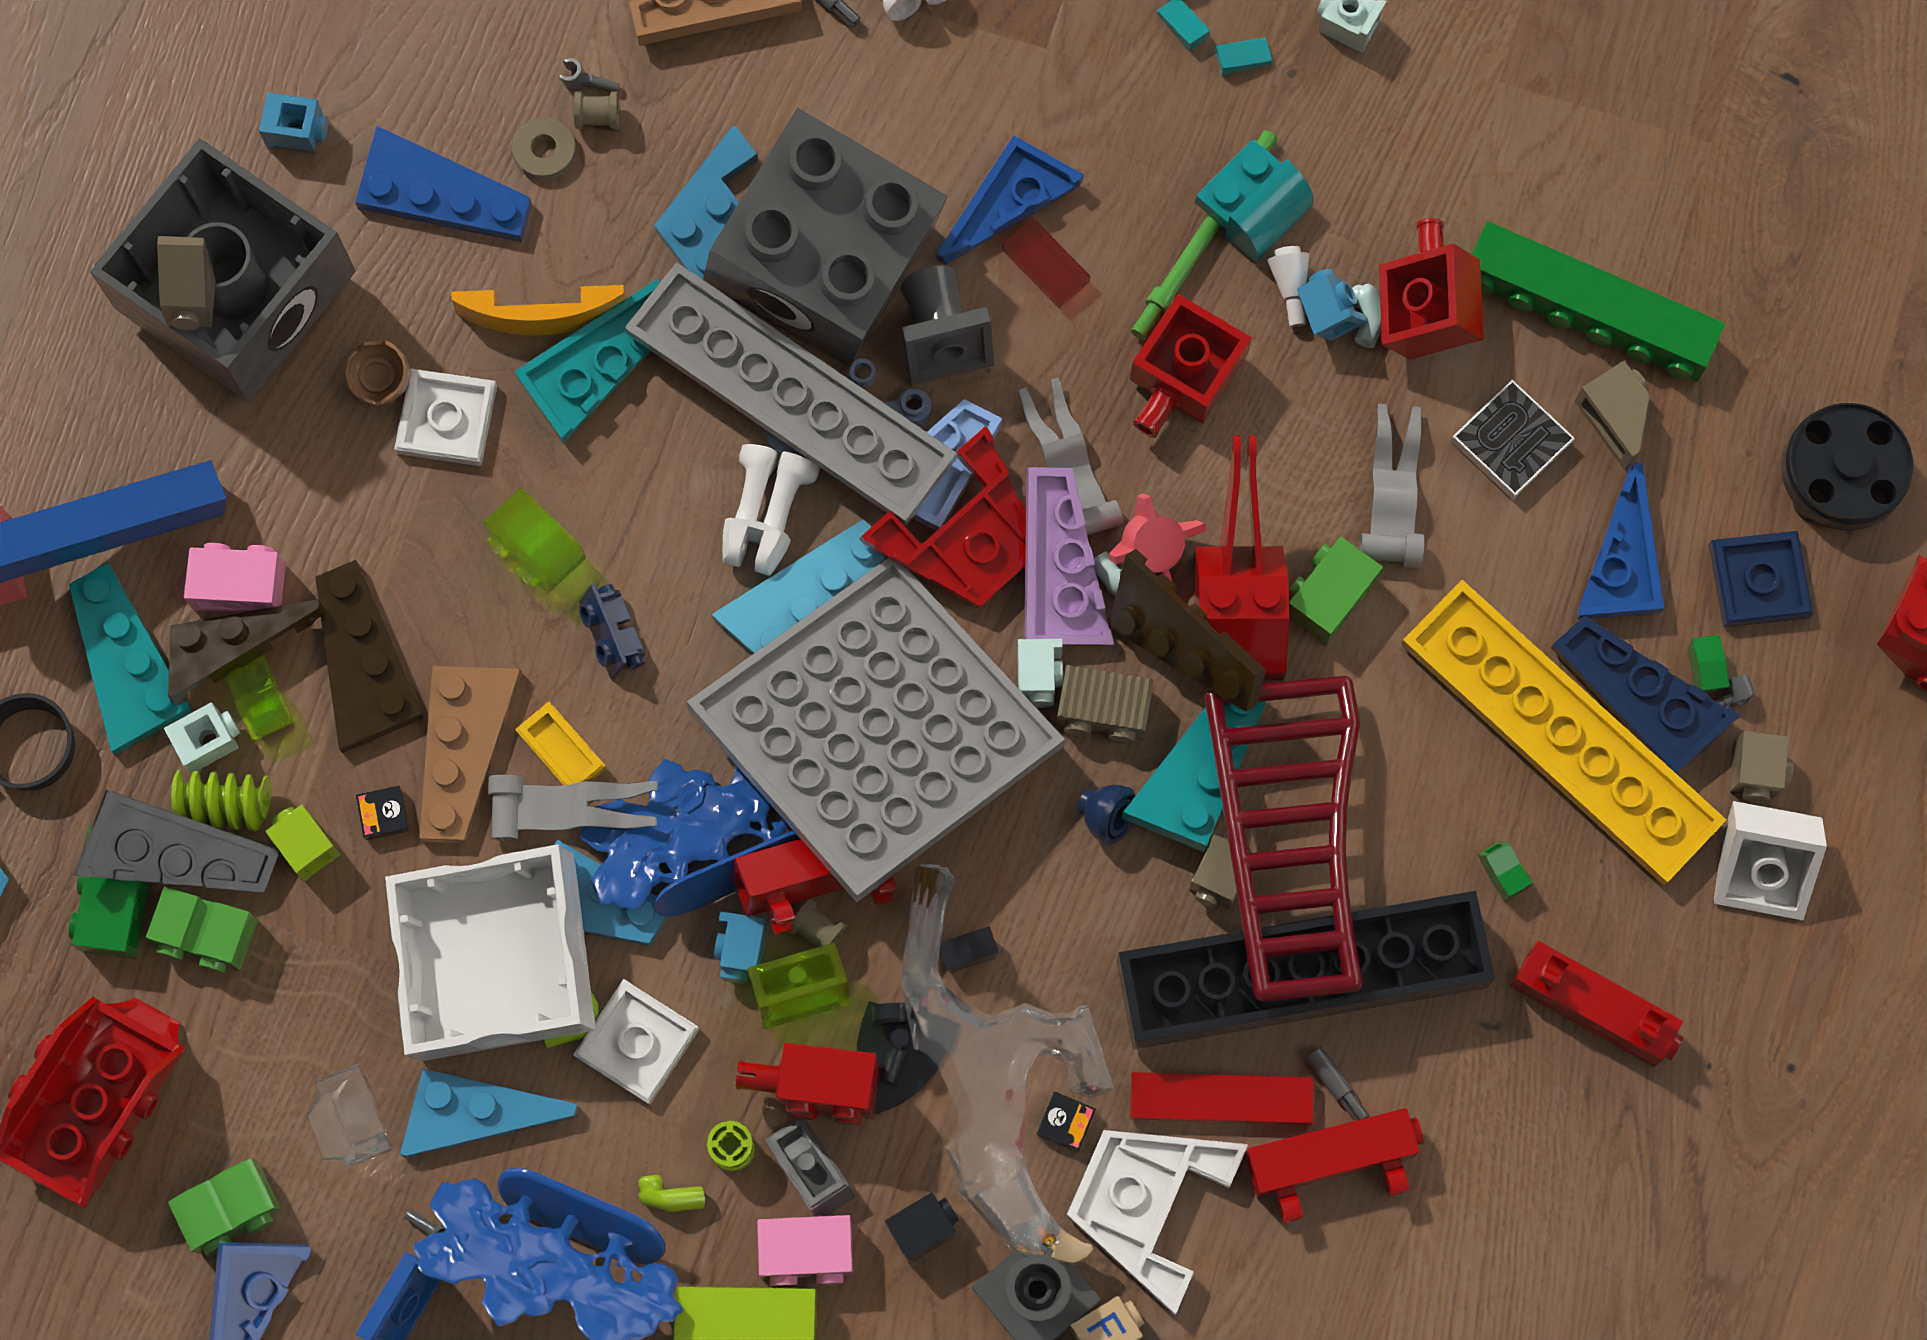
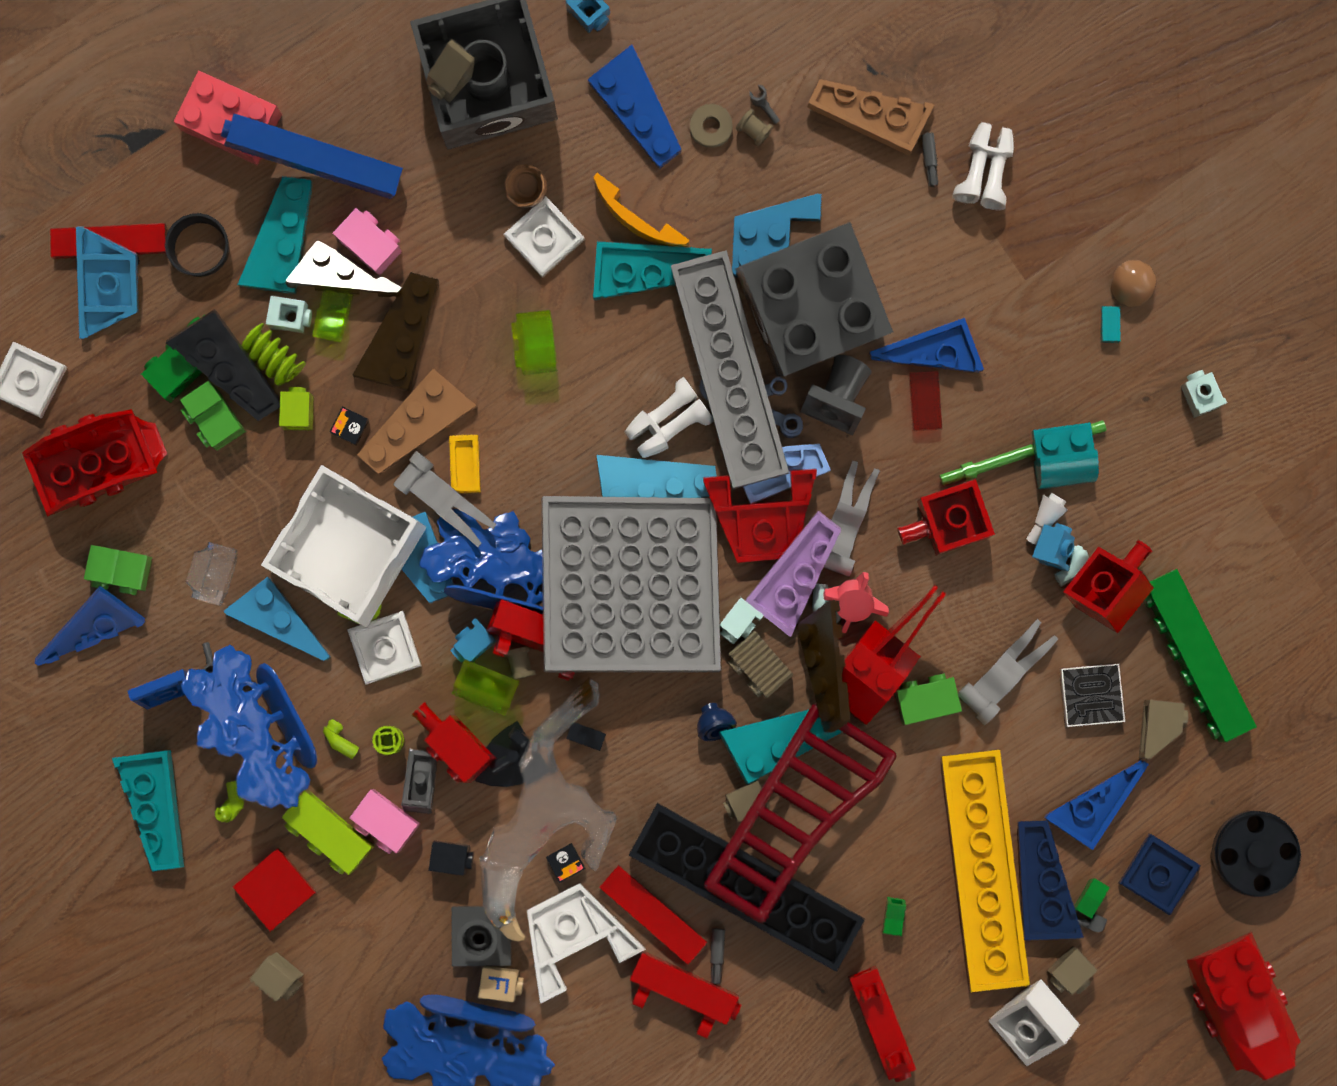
camera: 40 degrees right, 10 degrees up
dark blue hinge [579,584,646,680] -> none
teal piece [1215,37,1272,76] -> none

